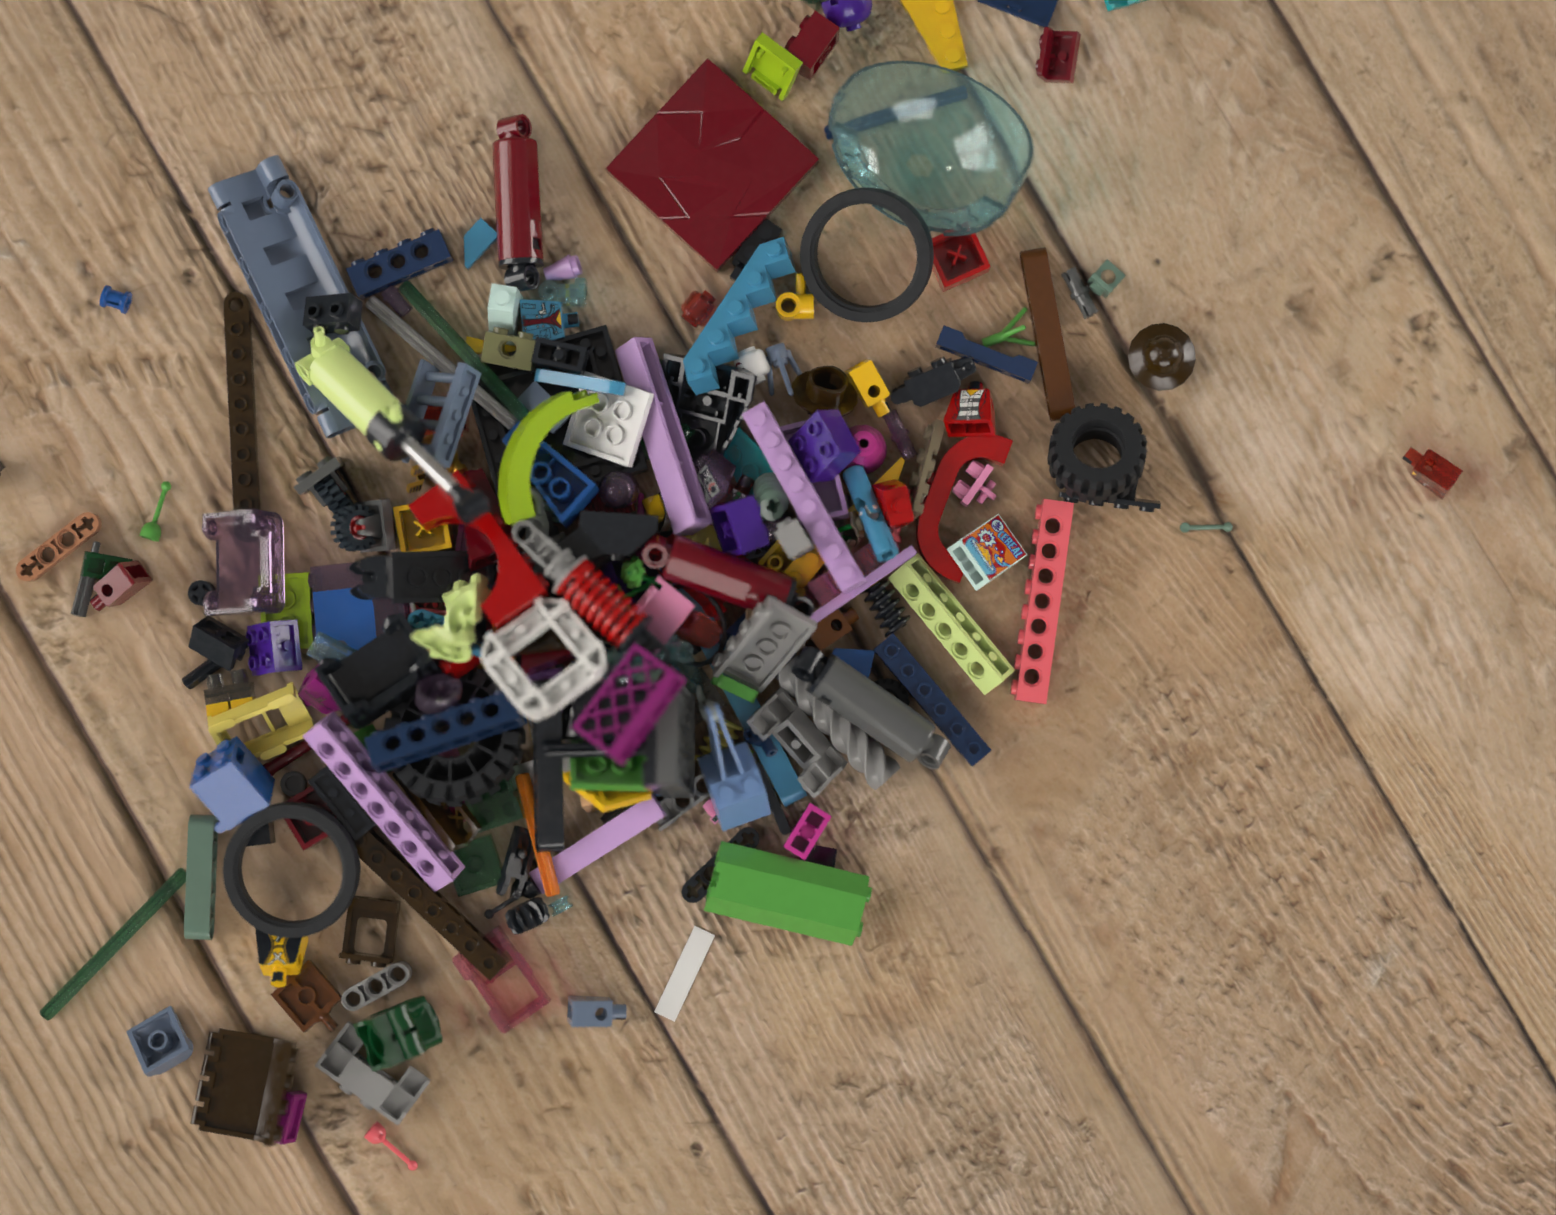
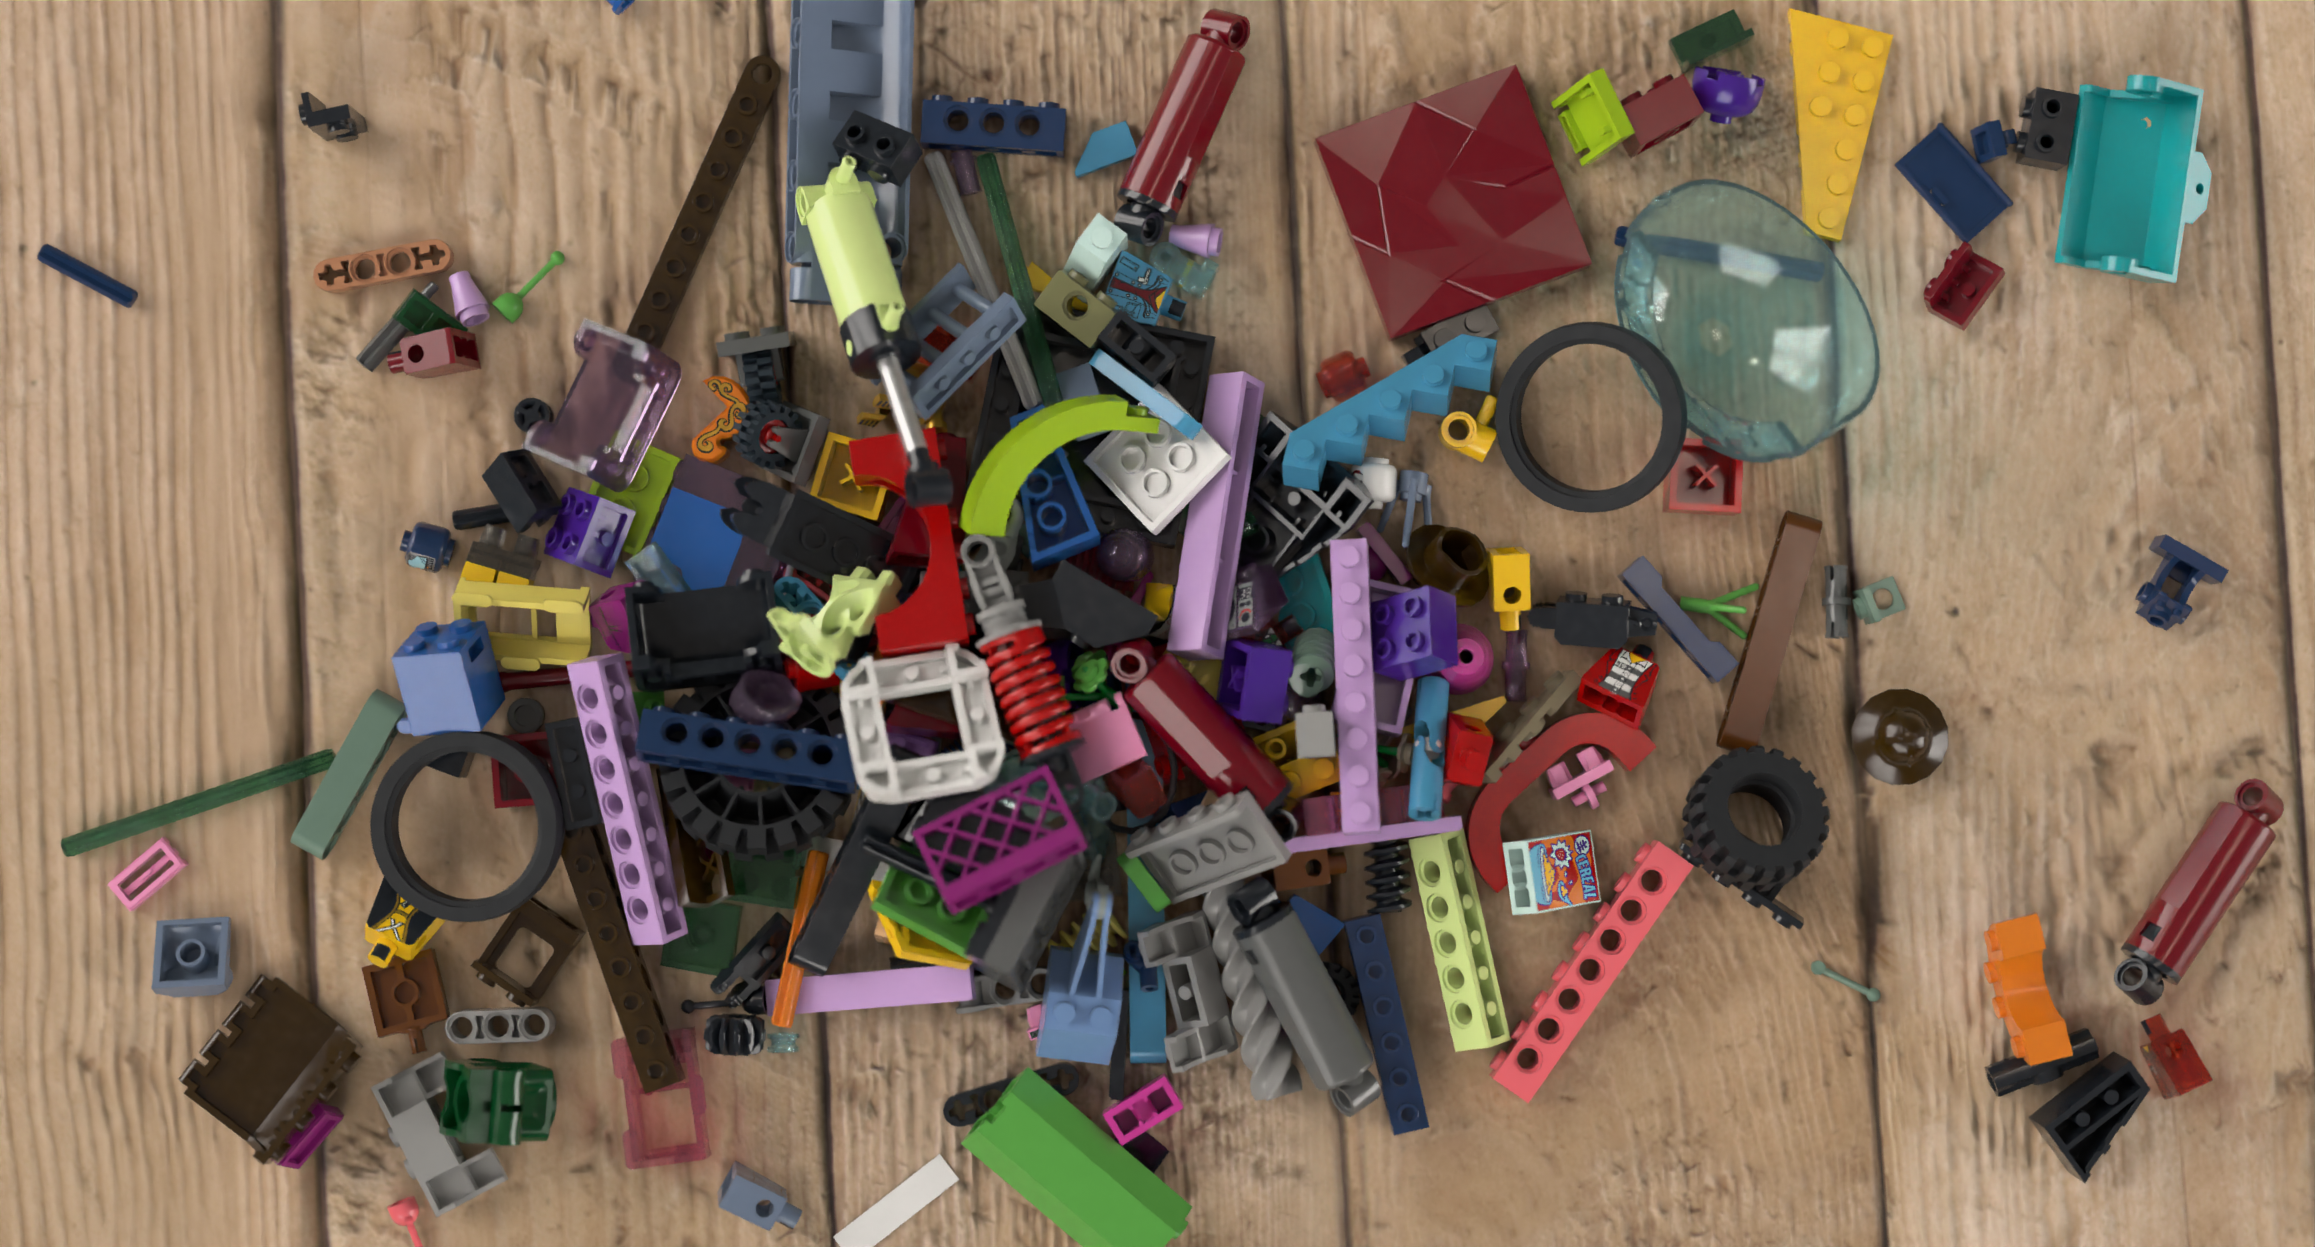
camera: 25 degrees right, 0 degrees up
none -> bright pink tile [107,837,188,912]
none -> dark blue head [400,522,456,573]
none -> lavender cone [449,271,490,327]
none -> animal [692,376,750,465]
none -> magenta tile [1355,522,1412,586]
none -> orange brick [1983,913,2073,1066]
none -> black piece [1985,1028,2100,1097]
none -> black wedge [2029,1051,2150,1183]
none -> dark red piece [2114,778,2284,1006]
none -> dark blue tile [2135,534,2229,631]

